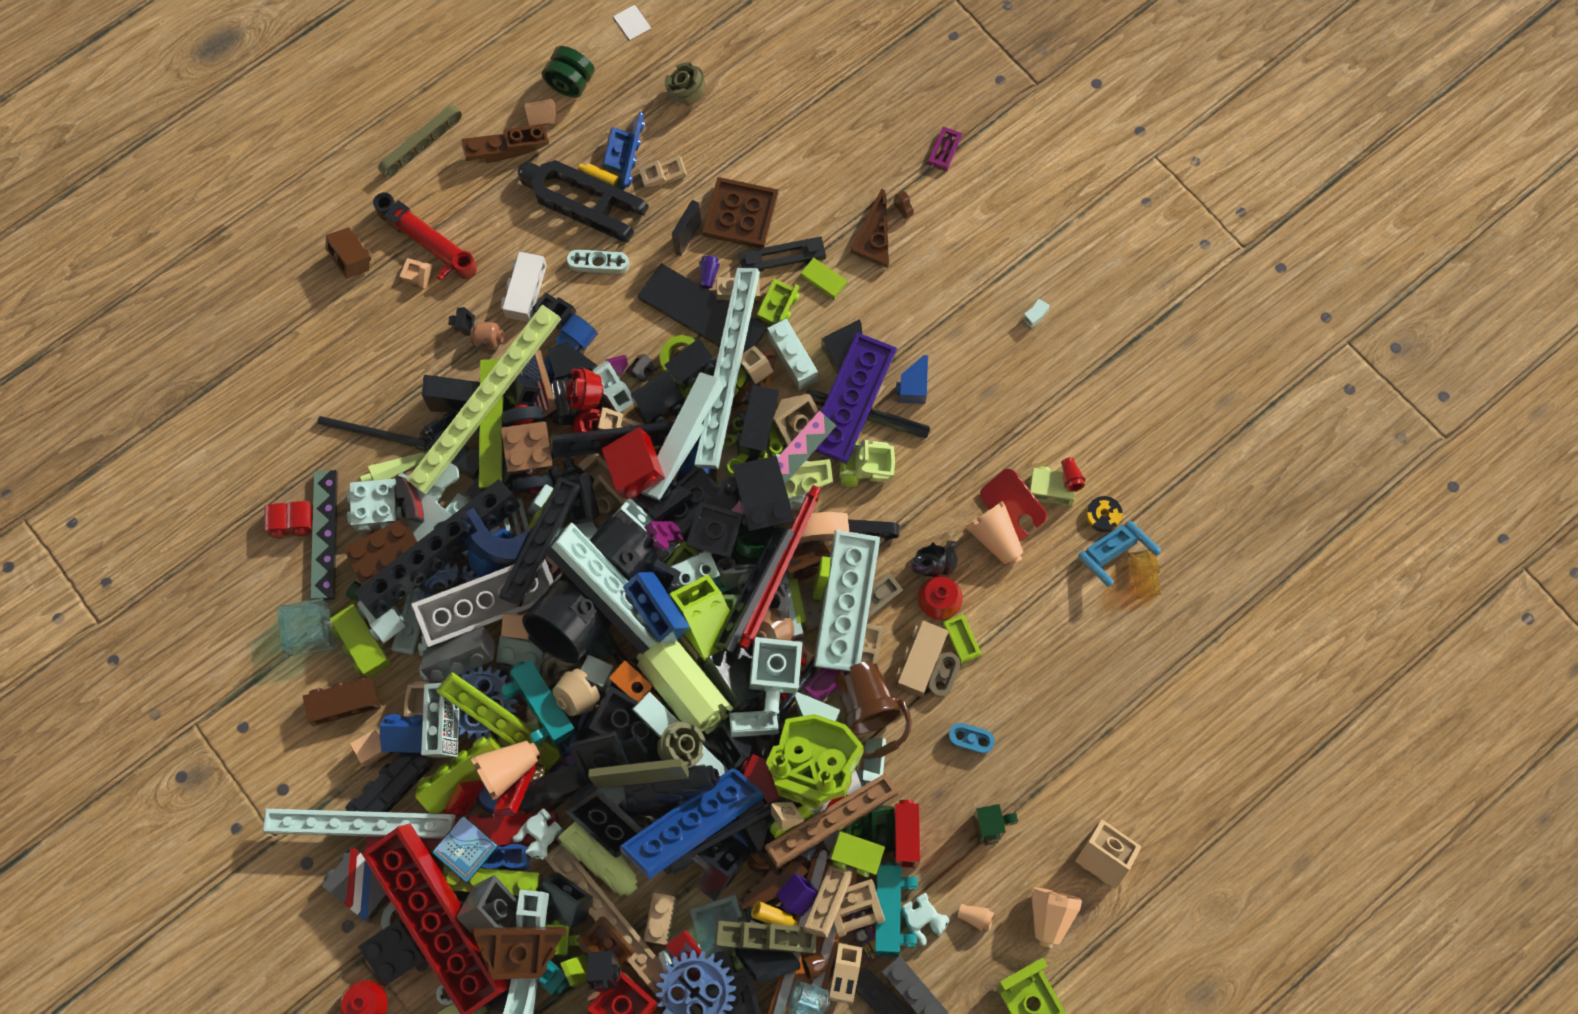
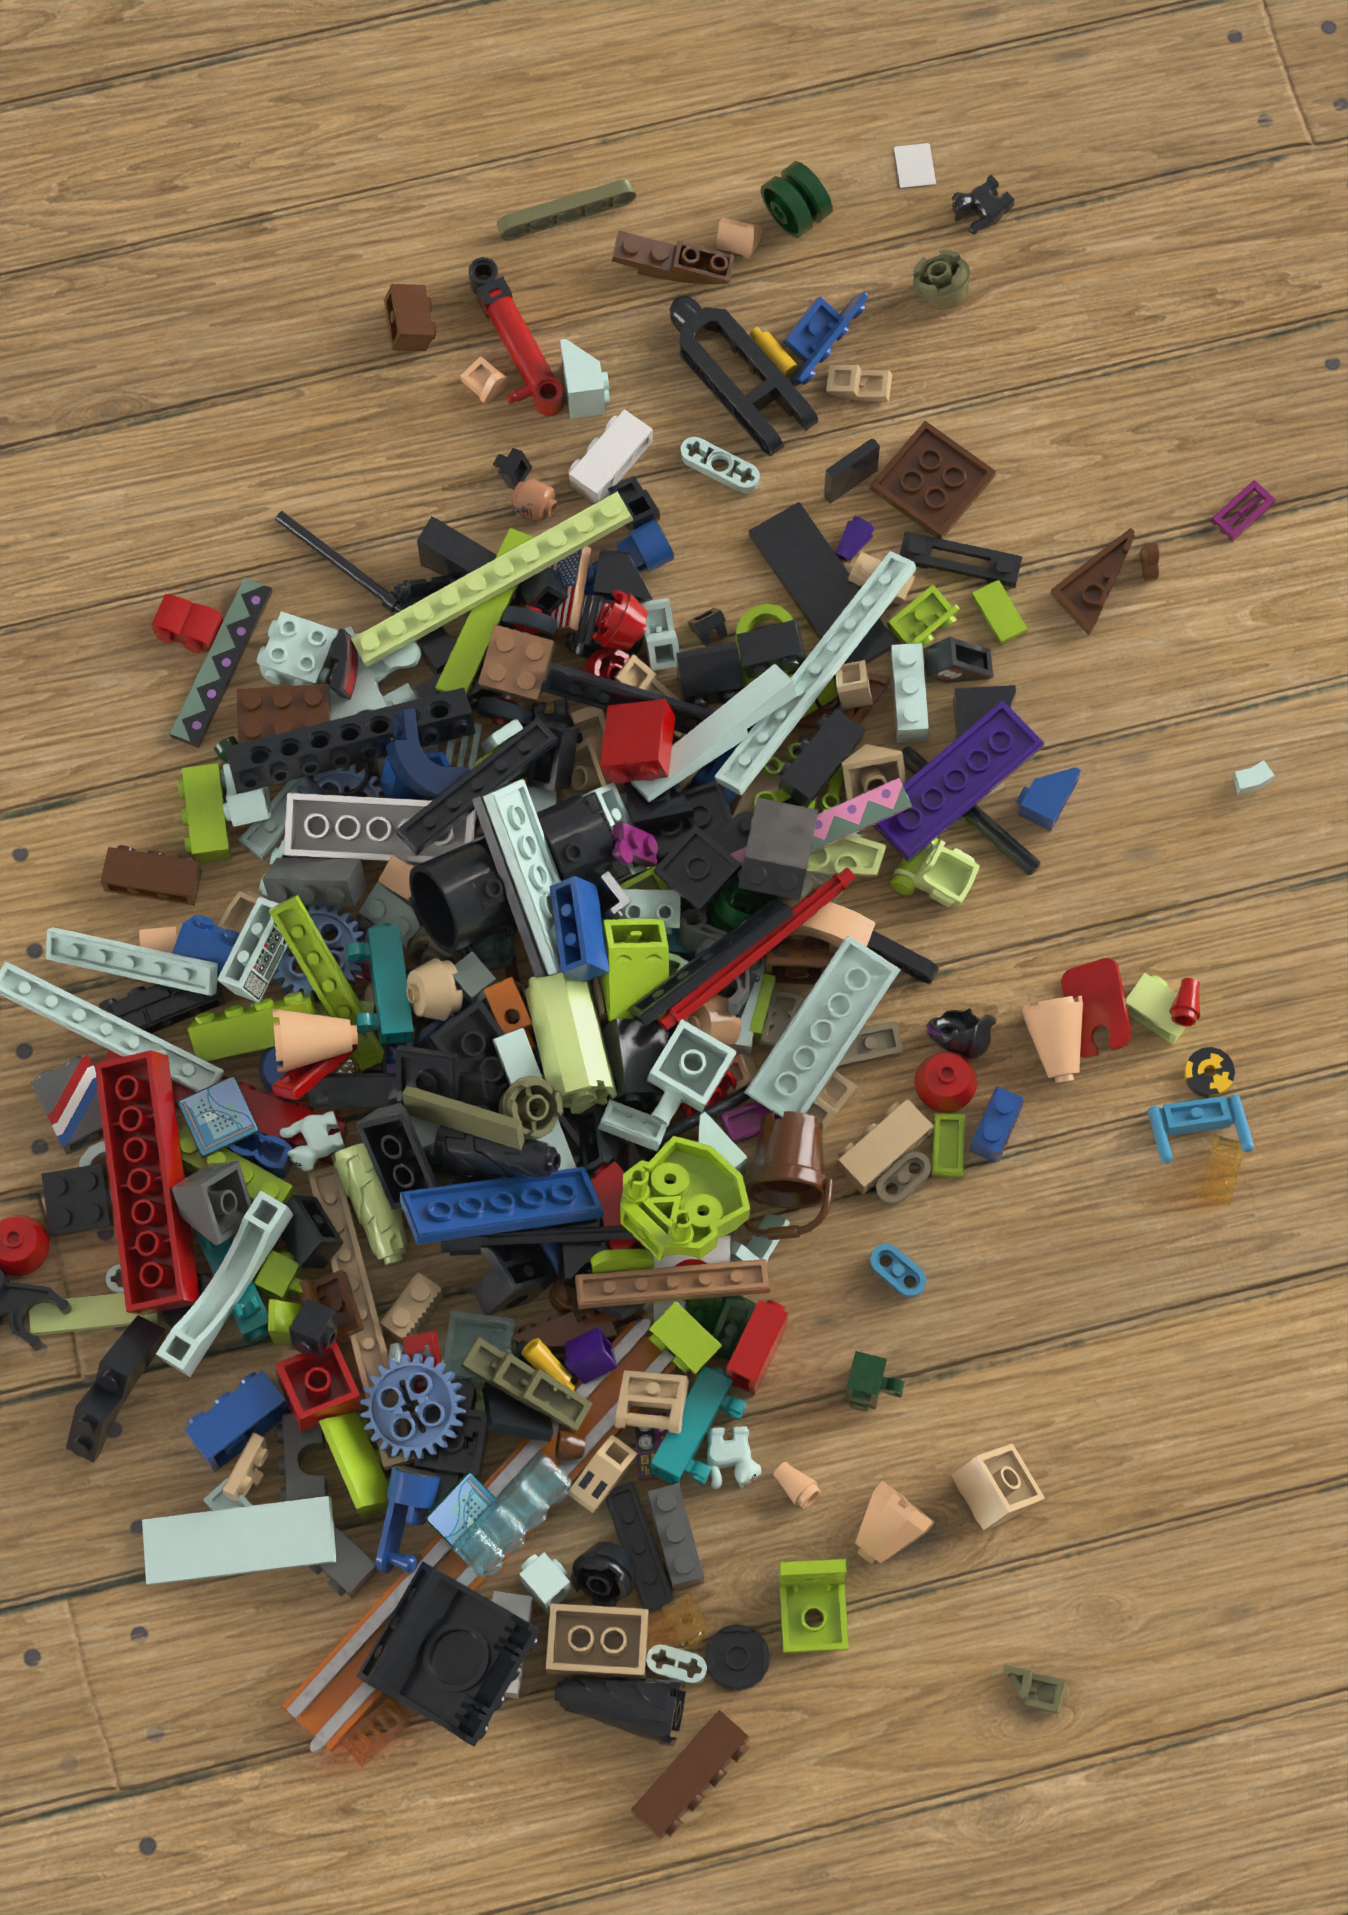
camera: 25 degrees right, 0 degrees up
clear light blue piece [277,598,334,657] -> none
yellowish green bar [360,453,426,481] -> none
red tile [443,780,483,817] -> none
reddish brown wing [472,927,567,979] -> none
magenta slope [605,355,628,376] -> none
tan slope [771,802,804,831] -> none
tan tile [803,865,853,938] -> none
lime tile [813,556,830,600] -> none
none -> light aqua tile [46,927,218,996]
none -> light aqua slope [560,339,610,419]
none -> black slope [923,637,994,683]
none -> black animal [952,175,1015,235]
none -> blue brick [970,1087,1024,1163]
none -> olive slope [1003,1665,1067,1714]

